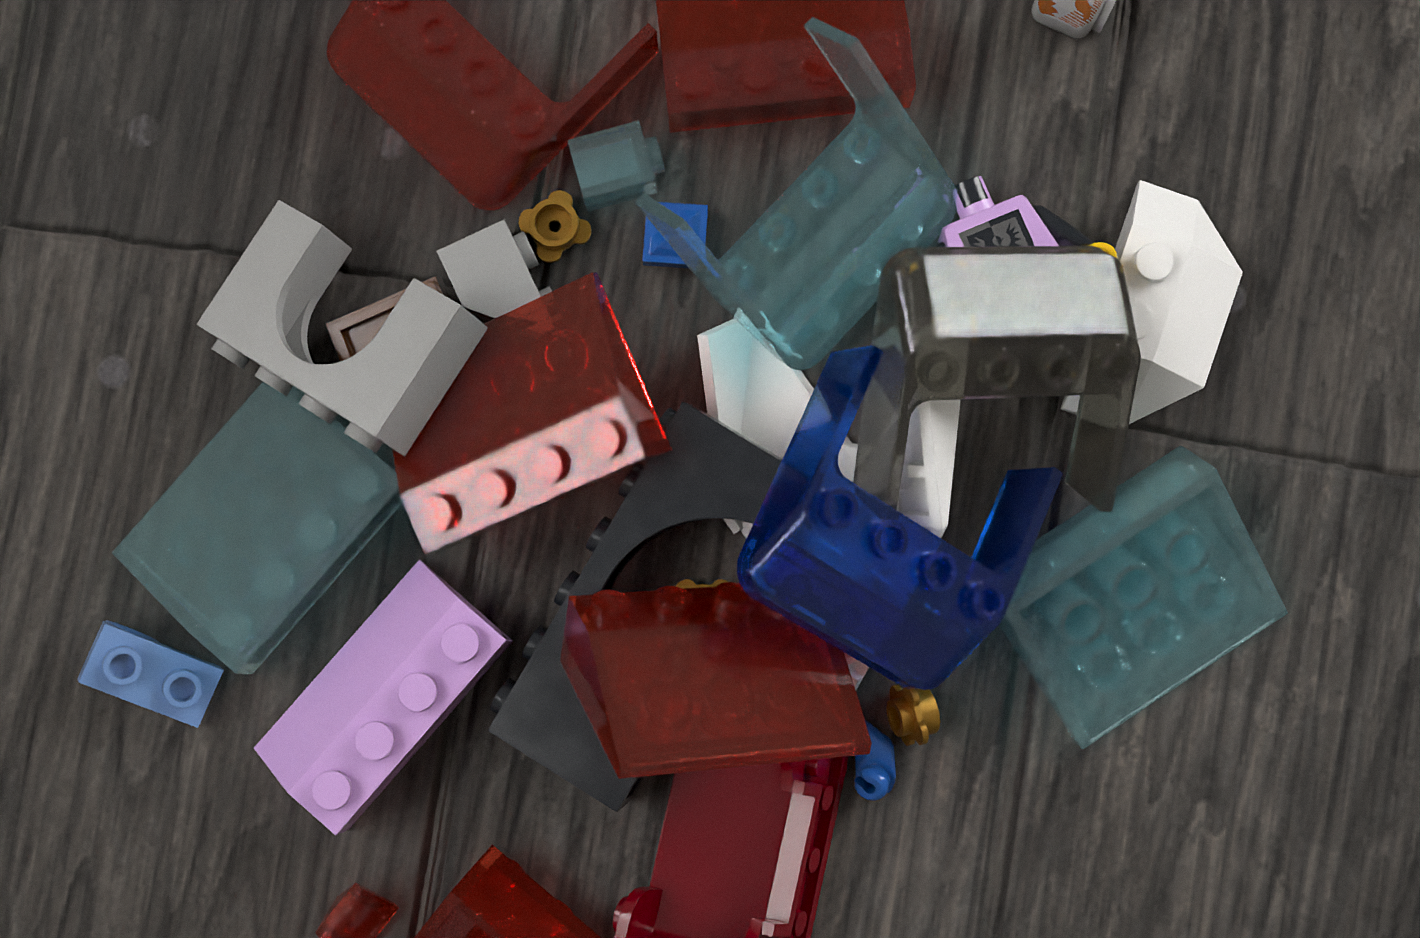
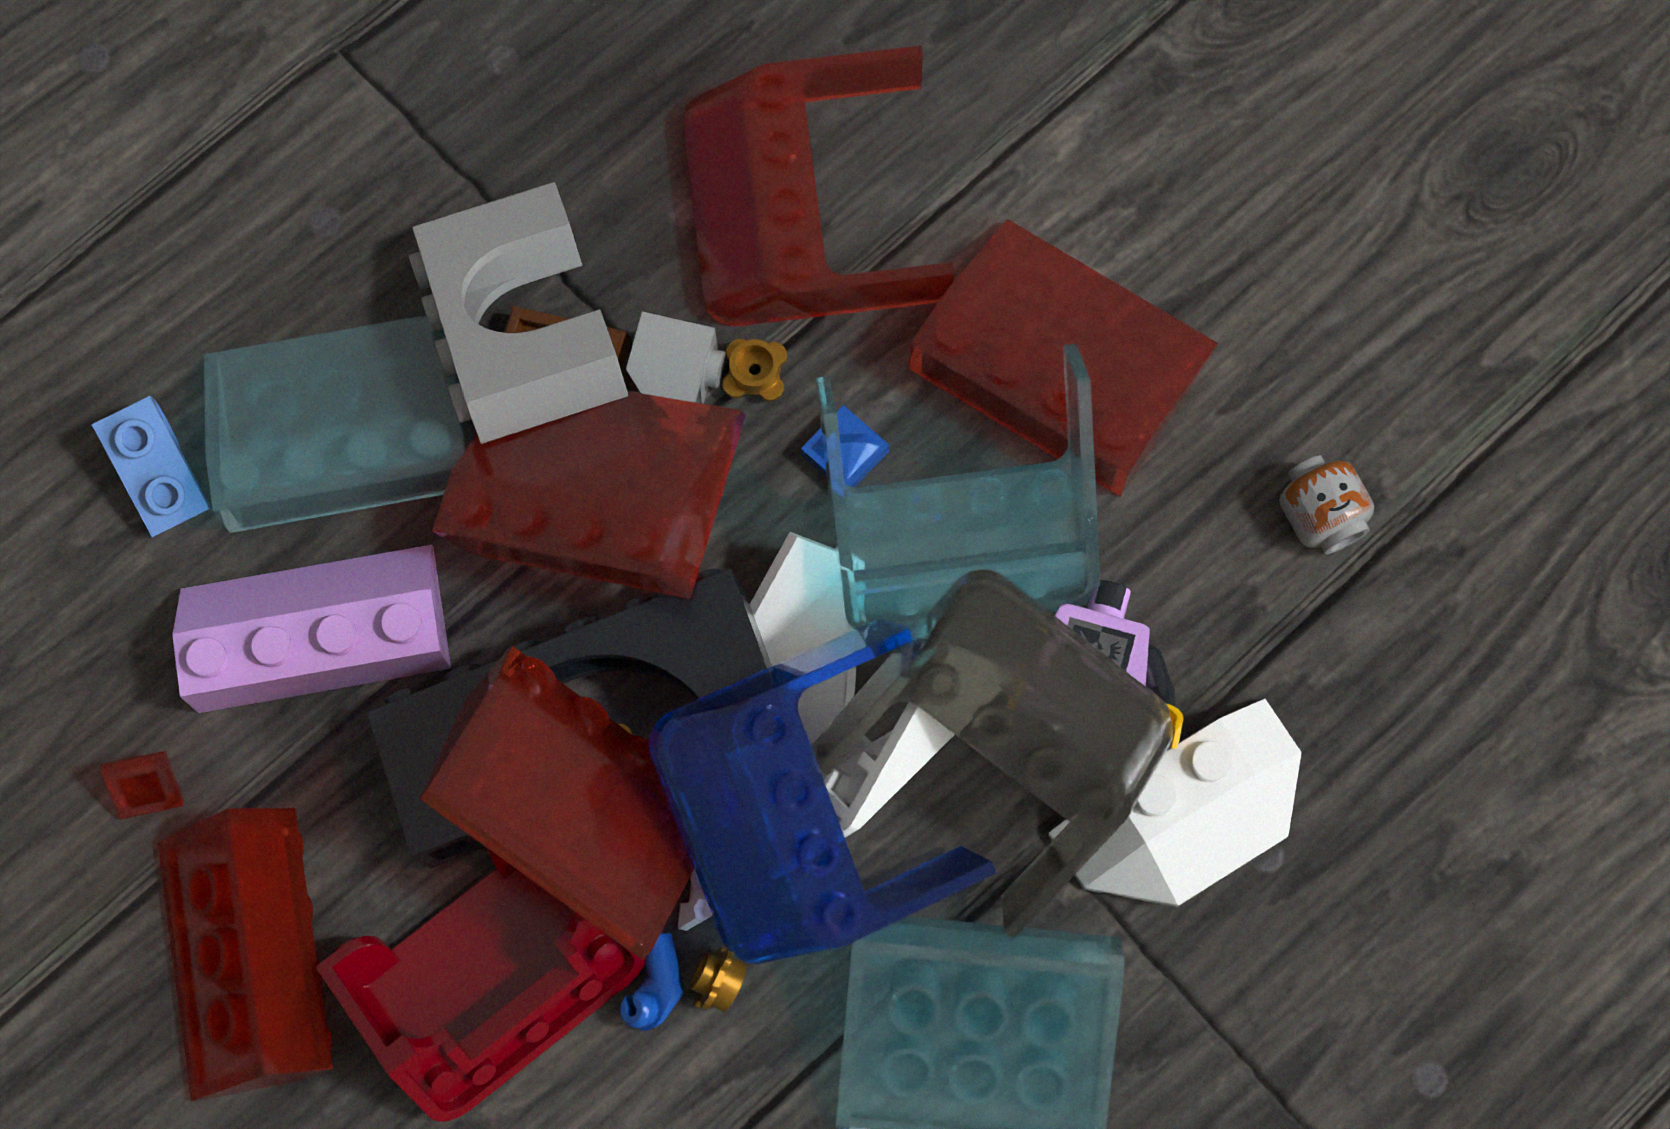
camera: 40 degrees right, 10 degrees down
clear light blue brick [567,120,665,212] -> none

